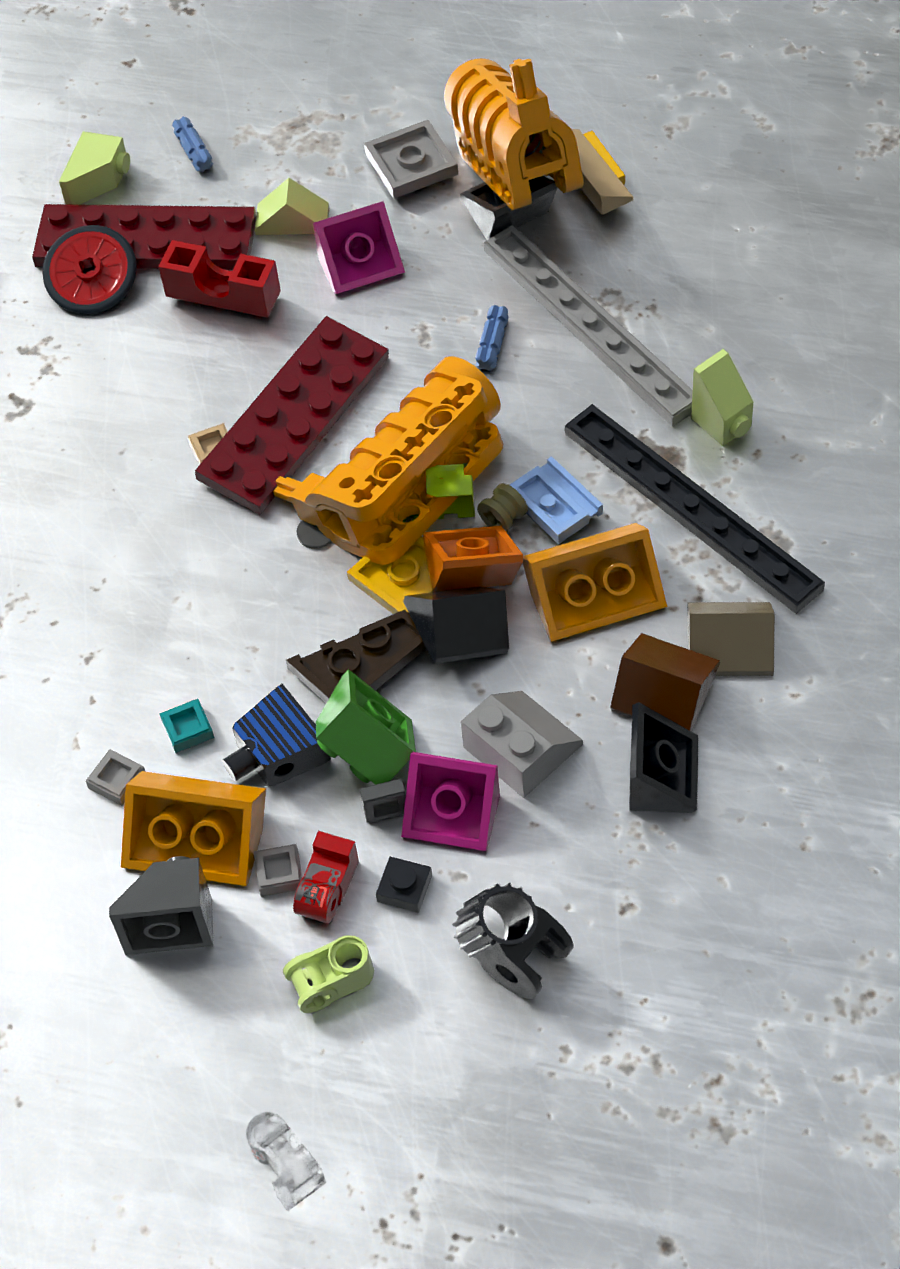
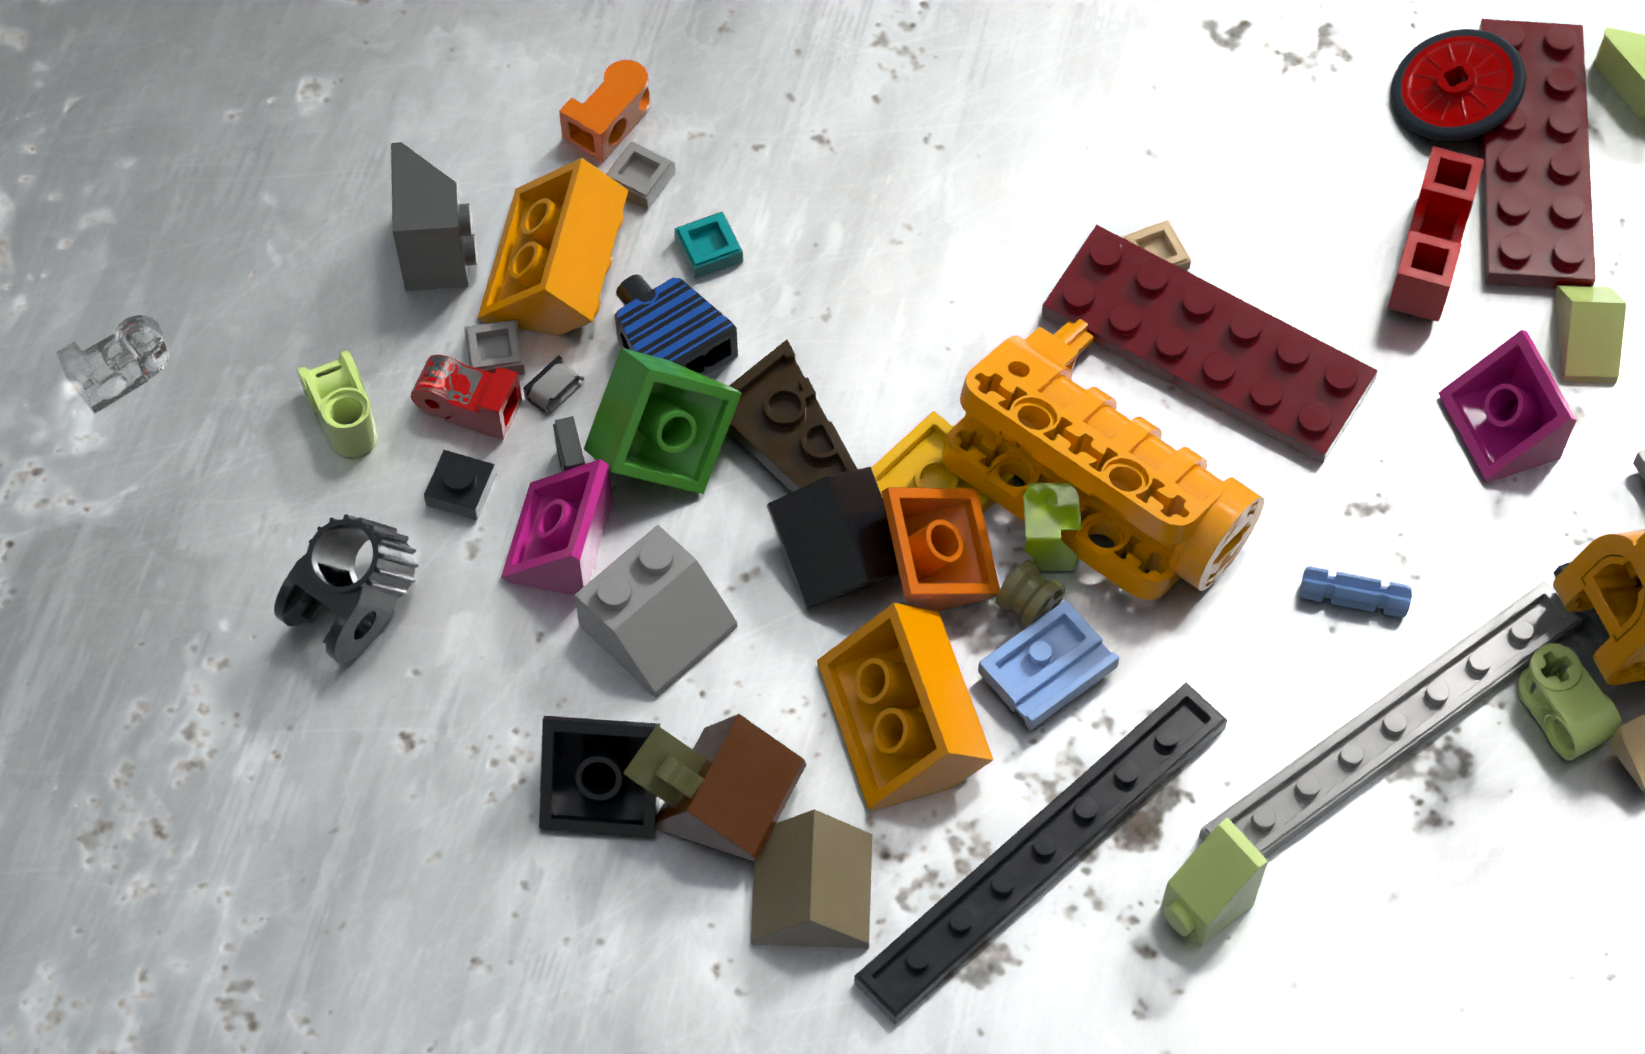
camera: 85 degrees right, 5 degrees up
none -> light grey piece [523,355,584,414]
none -> orange leg [559,60,650,162]
none -> olive tile [623,725,707,808]
none -> yellowish green piece [1517,643,1622,761]

